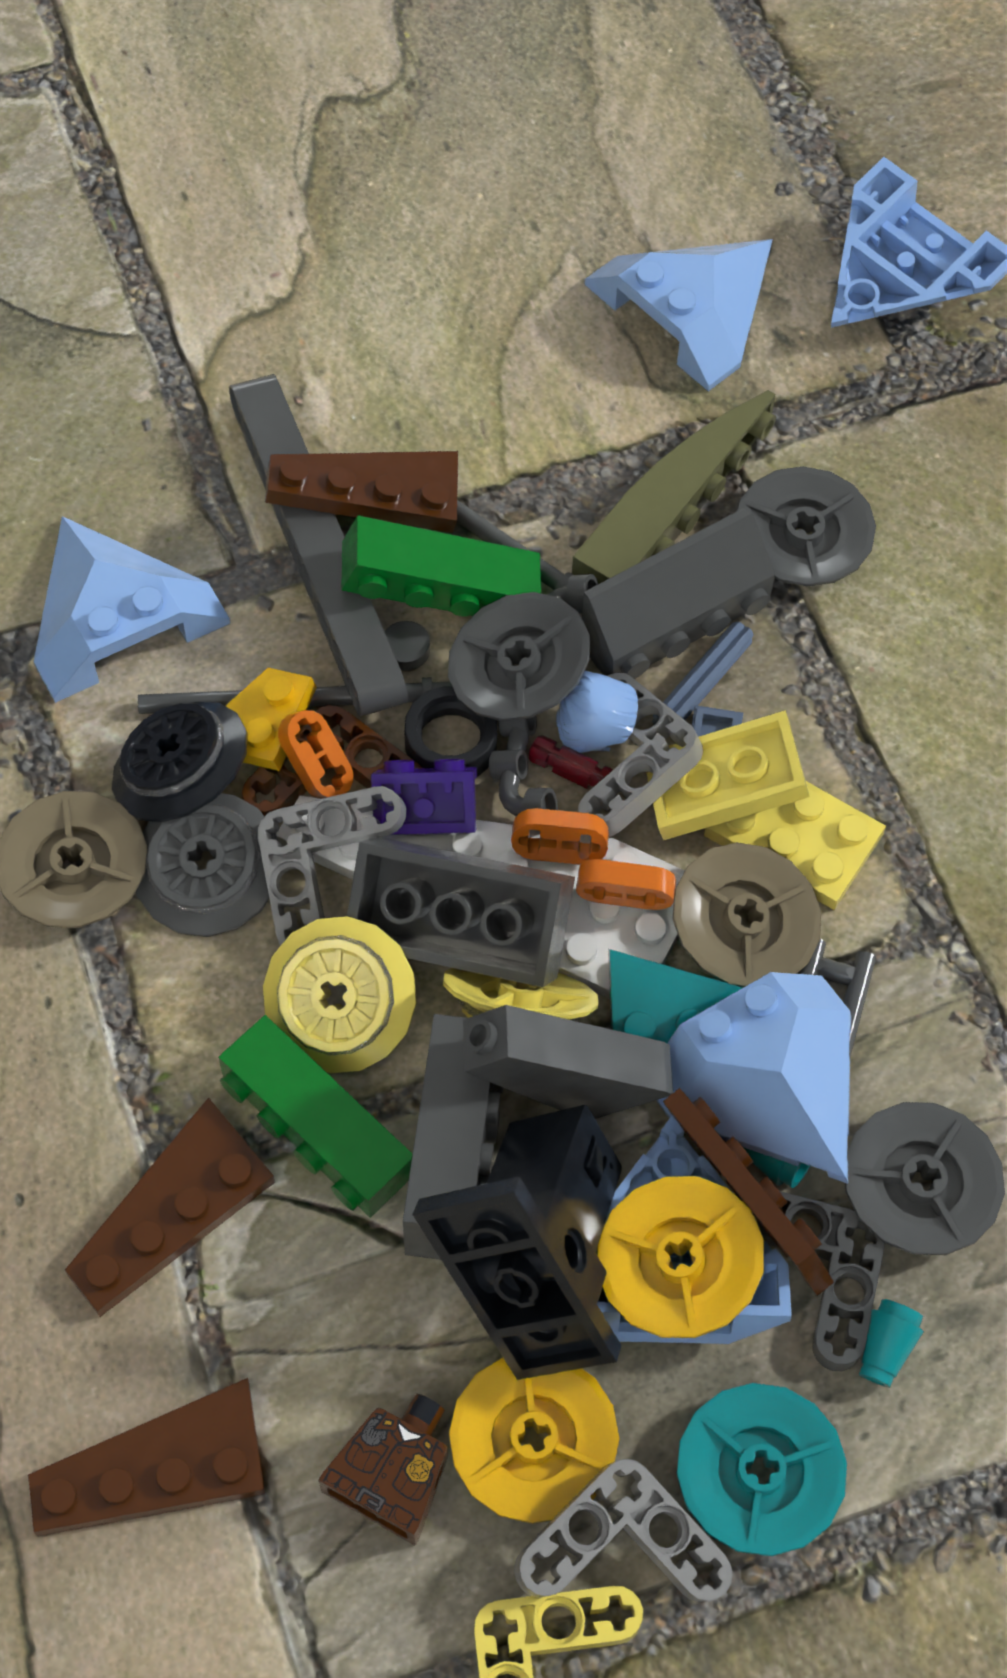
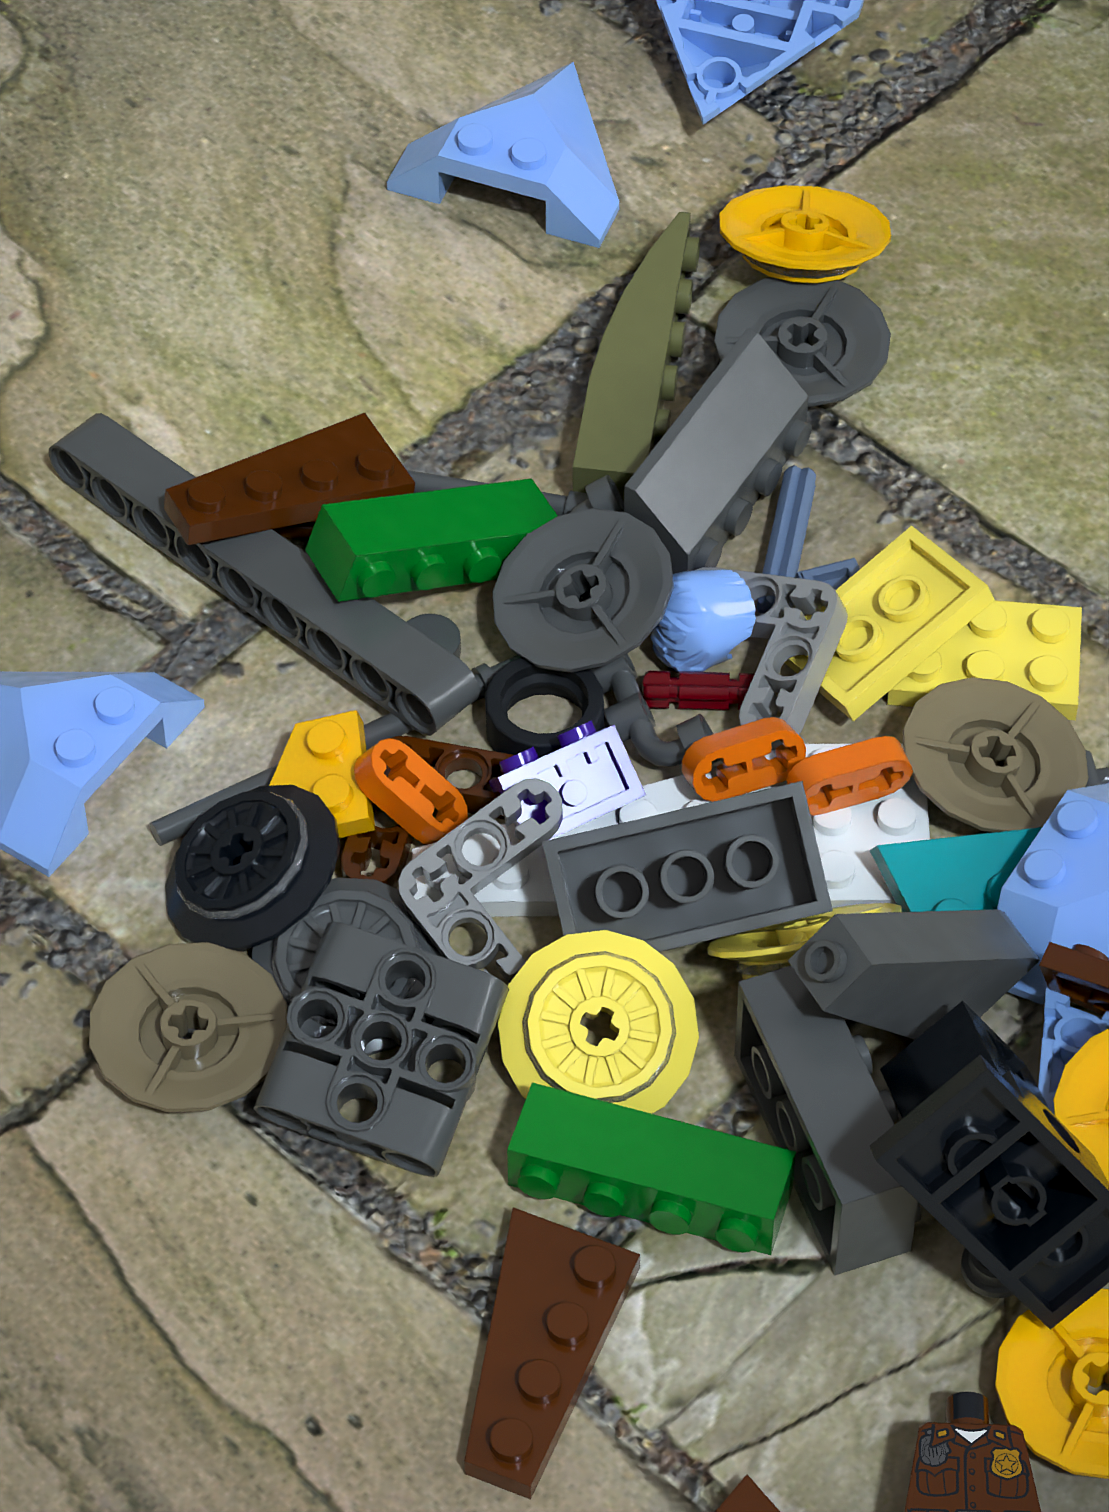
camera: 25 degrees left, 10 degrees down
none -> dark grey connector [254,922,509,1177]
none -> yellow piece [719,185,891,283]

